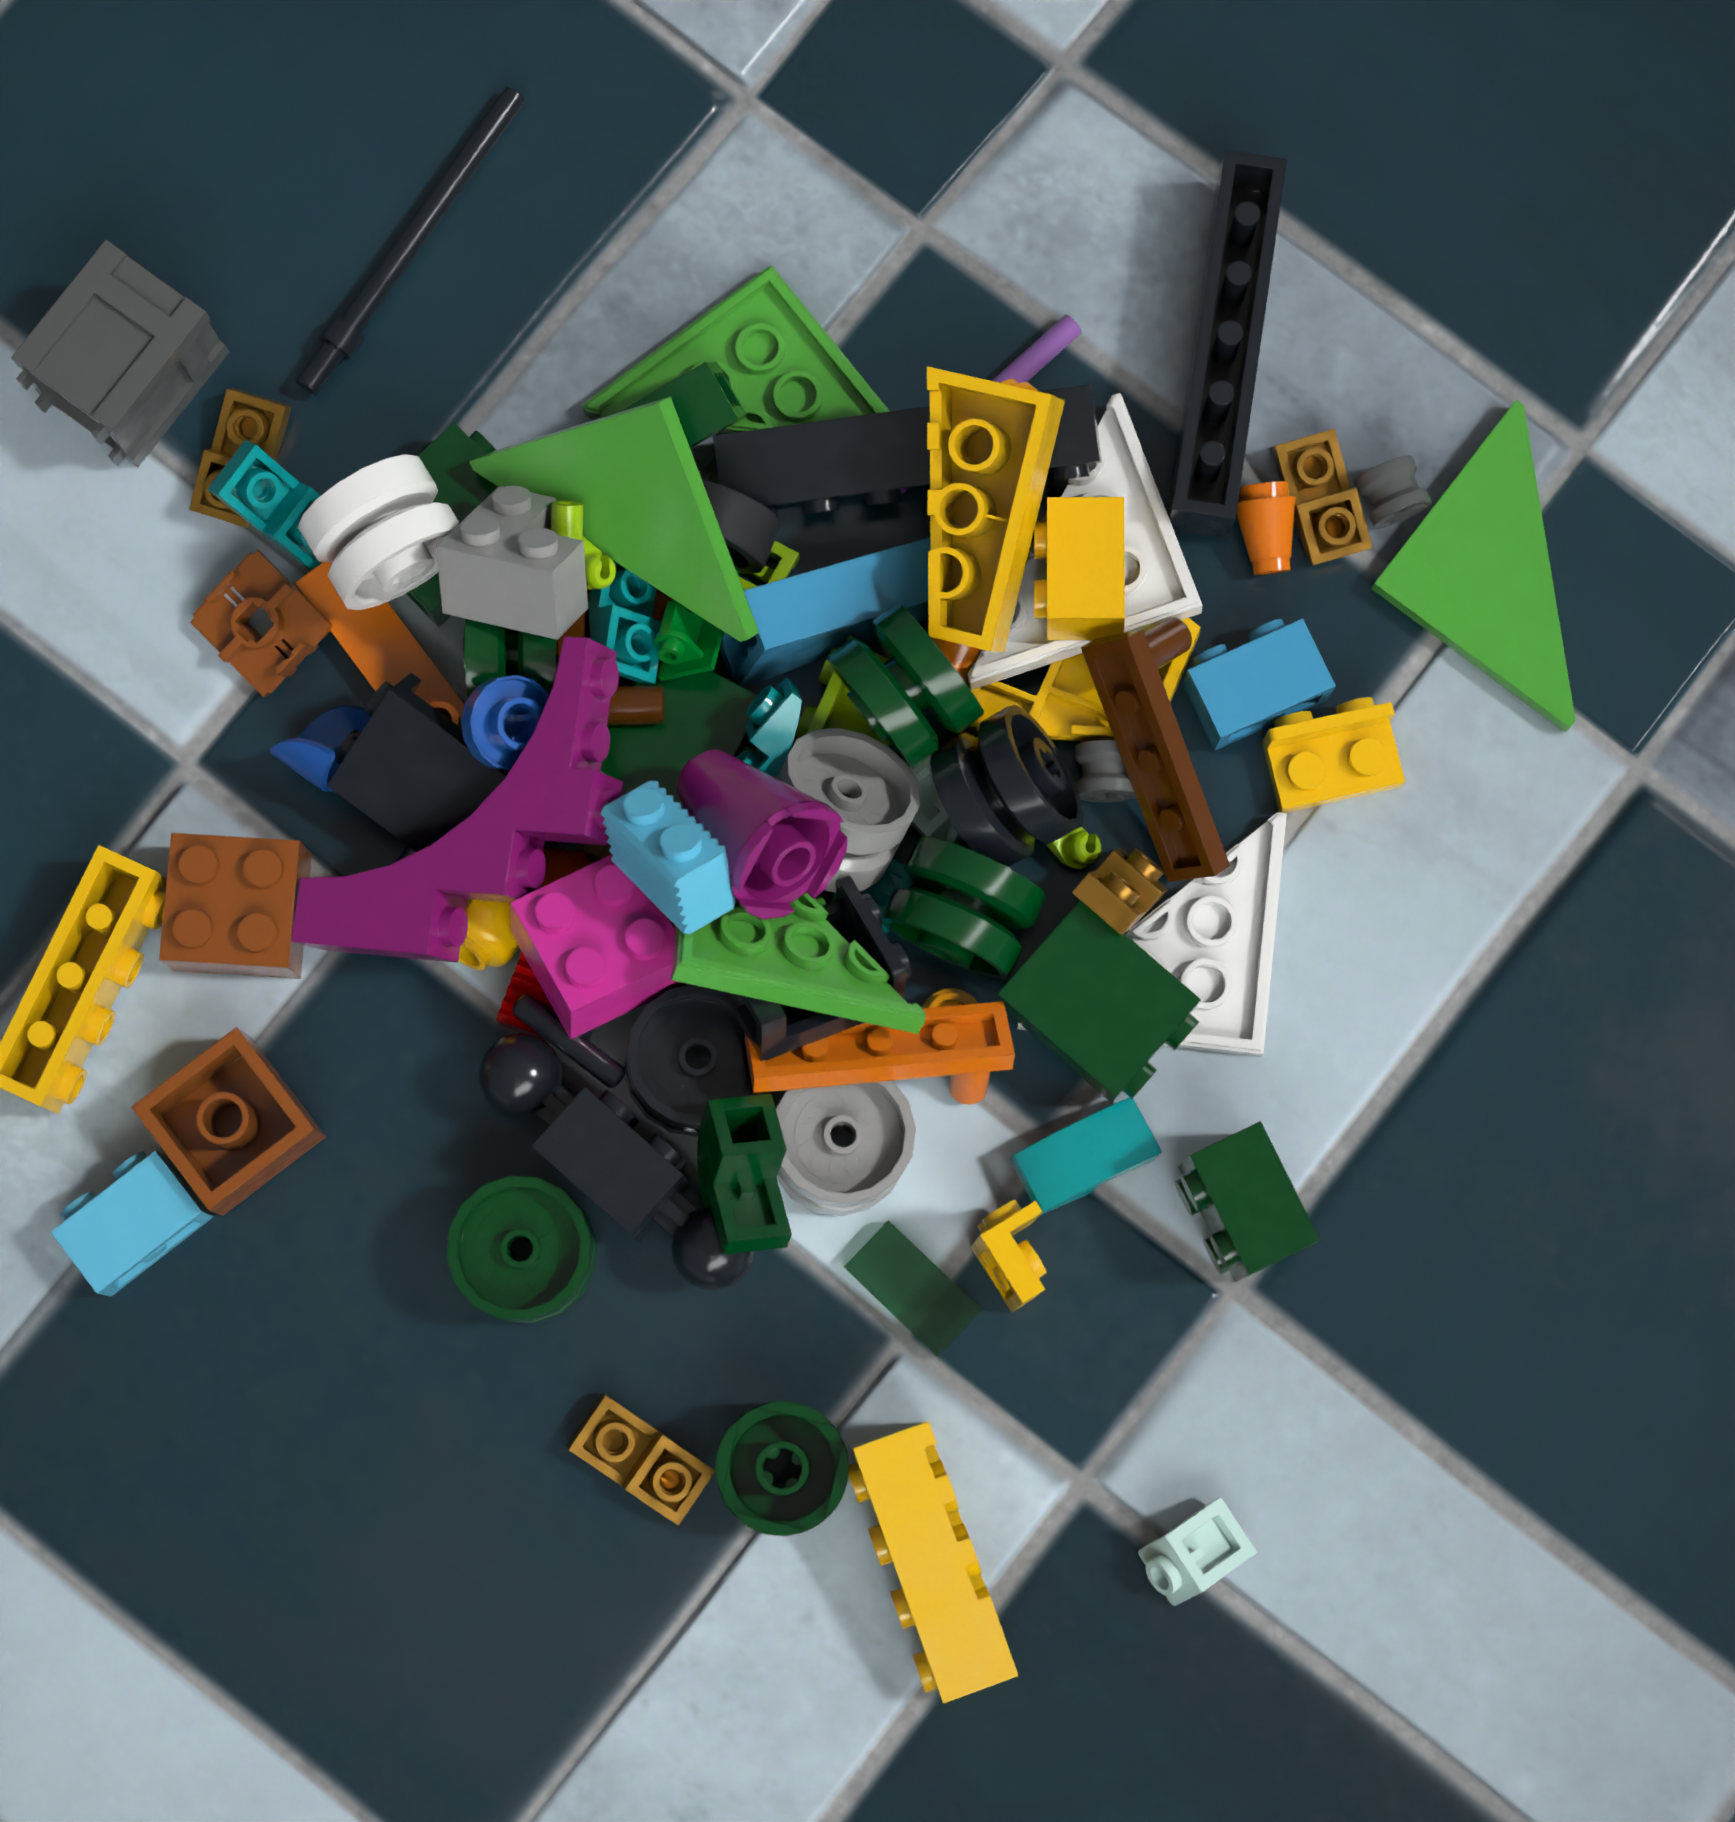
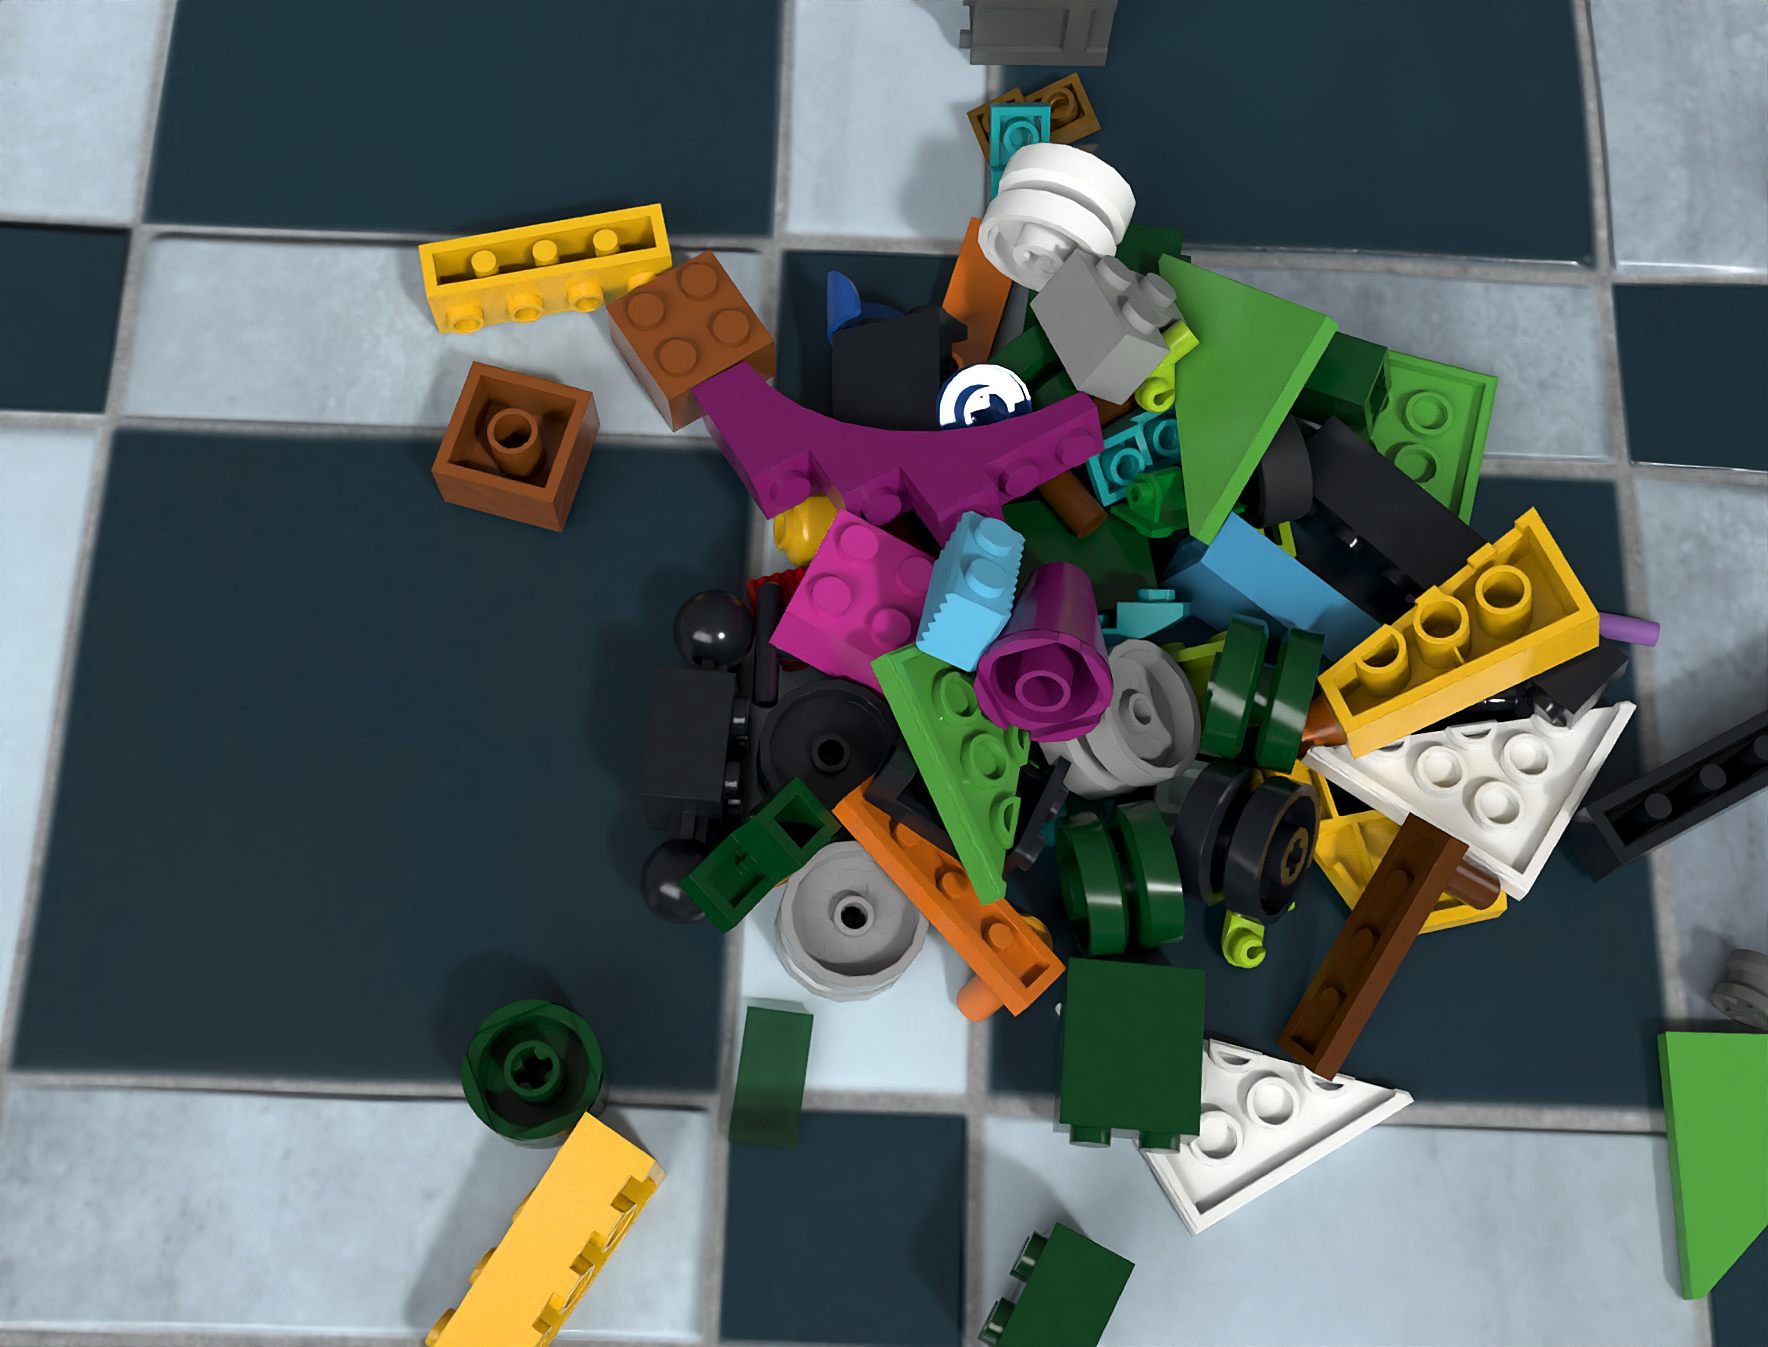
camera: 50 degrees right, 10 degrees down
medium azure brick [50,1151,214,1297] -> none
dark orange piece [190,550,332,697] -> none
black bar [296,87,526,396] -> none
dark green wheel [446,1176,598,1324] -> none
pearl gold slope [565,1392,715,1526] -> none
yellow bracket [971,1199,1046,1313] -> none
teal slope [1010,1097,1163,1215] -> none
yellow brick [1034,497,1125,640] -> none
pearl gold slope [1072,848,1168,935] -> none
dark grey wheel [1075,740,1136,802] -> none
dark azure brick [1182,618,1336,751] -> none
orange cone [1236,481,1296,575] -> none
yellow bracket [1262,697,1405,813] -> none
pearl gold slope [1271,428,1373,566] -> none

